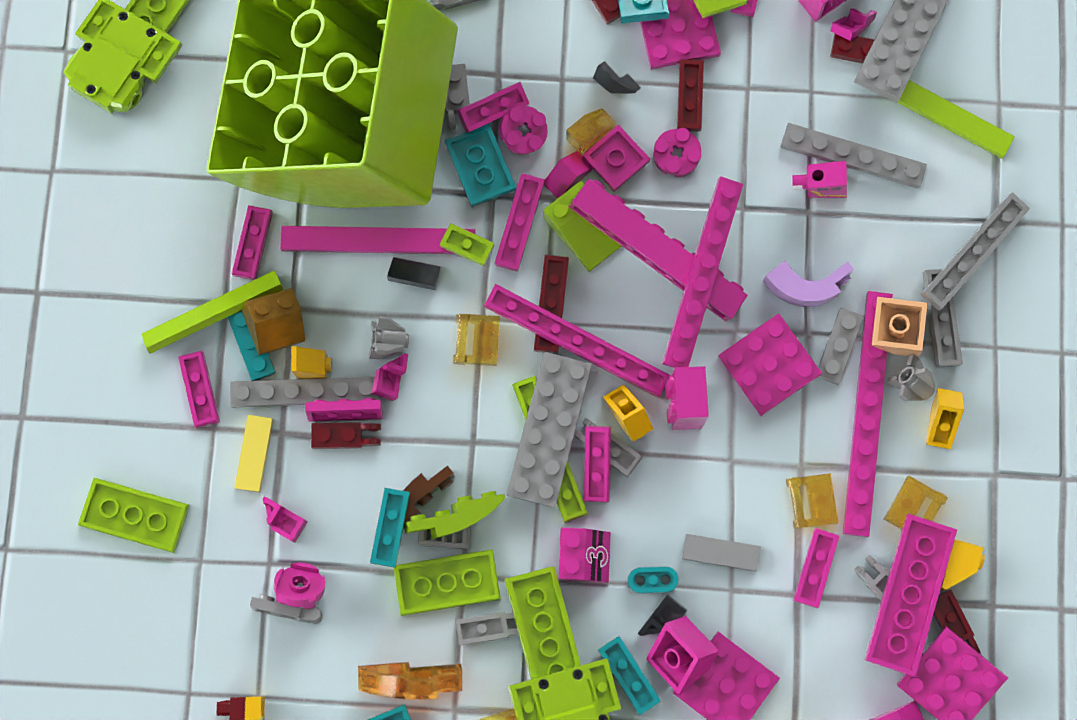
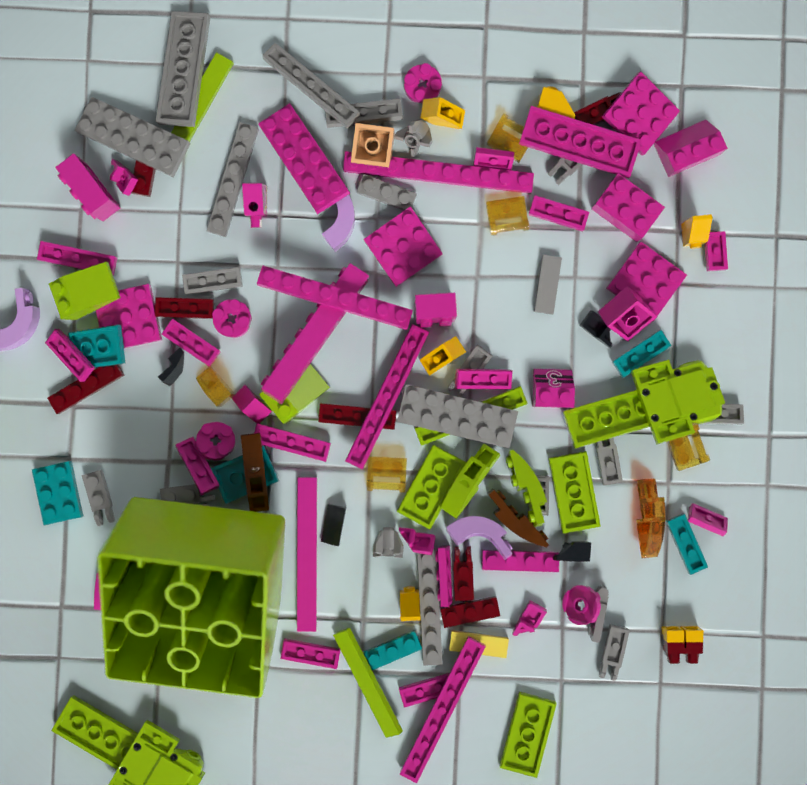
camera: 90 degrees left, 10 degrees up
pearl gold slope [242,288,305,356] -> none
teal plate [370,488,410,568] -> none
lime plate [440,223,495,267] -> none
dark pink plate [582,124,650,192] -> none
teal plate [628,567,679,594] -> none
none -> light grey plate [156,11,211,127]
none -> dark pink plate [161,319,221,367]
none -> light grey plate [182,267,243,295]
none -> reddish brown slope [241,433,269,512]
none -> dark pink plate [258,103,350,214]
none -> lime tile [397,444,467,530]
none -> dark pink plate [399,636,486,783]
none -> dark pink plate [404,63,442,104]
none -> dark red plate [440,596,500,628]
none -> lime slope [441,444,500,519]
none -> lavender arch [446,516,512,560]
none -> dark pink plate [474,147,514,170]
none -> dark pink plate [482,550,559,572]
none -> black slope [553,541,591,562]
none -> dark pink brick [591,173,665,242]
none -> light grey hinge [599,624,630,681]

